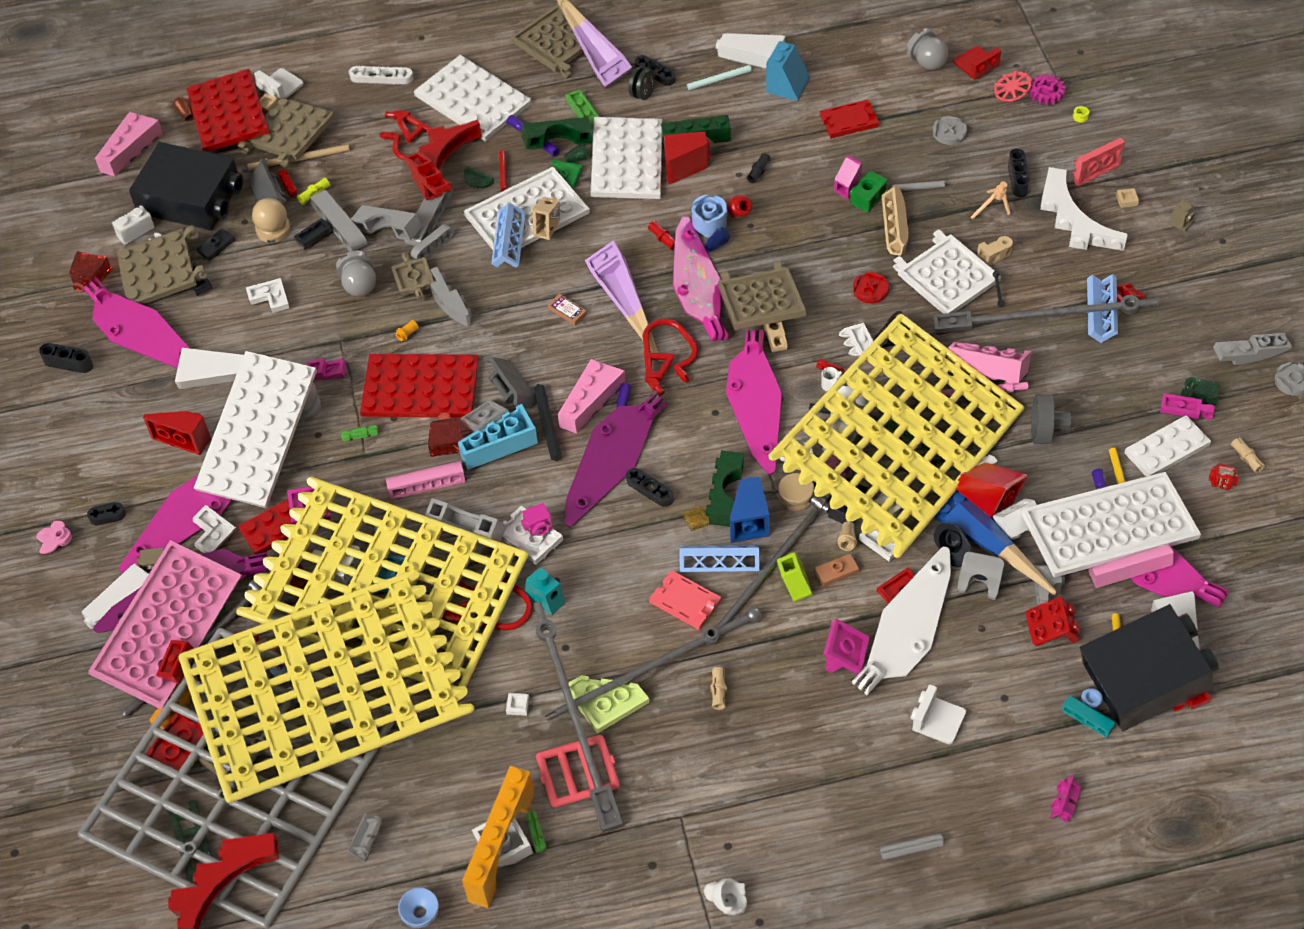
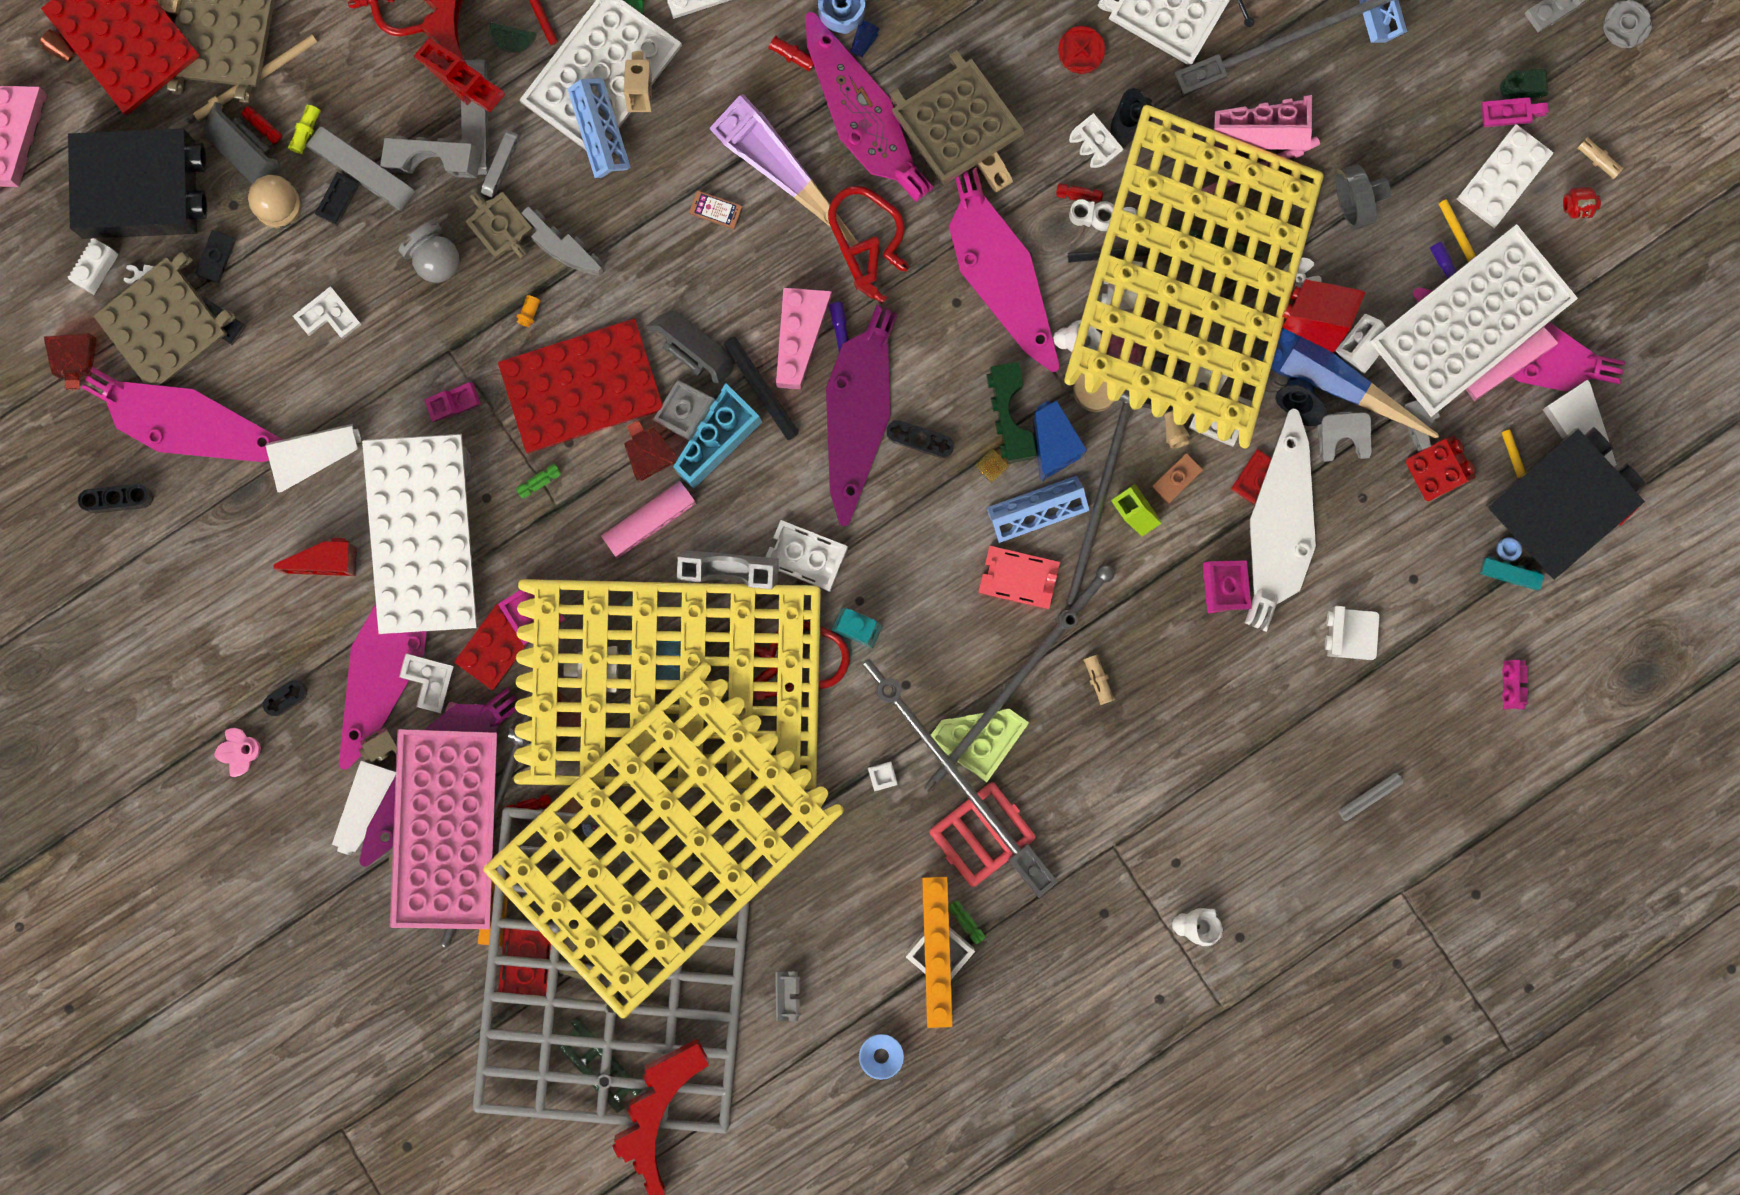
camera: 25 degrees left, 30 degrees up
red slope [156,640,194,684] -> none
dark pink brick [521,503,553,537] -> none

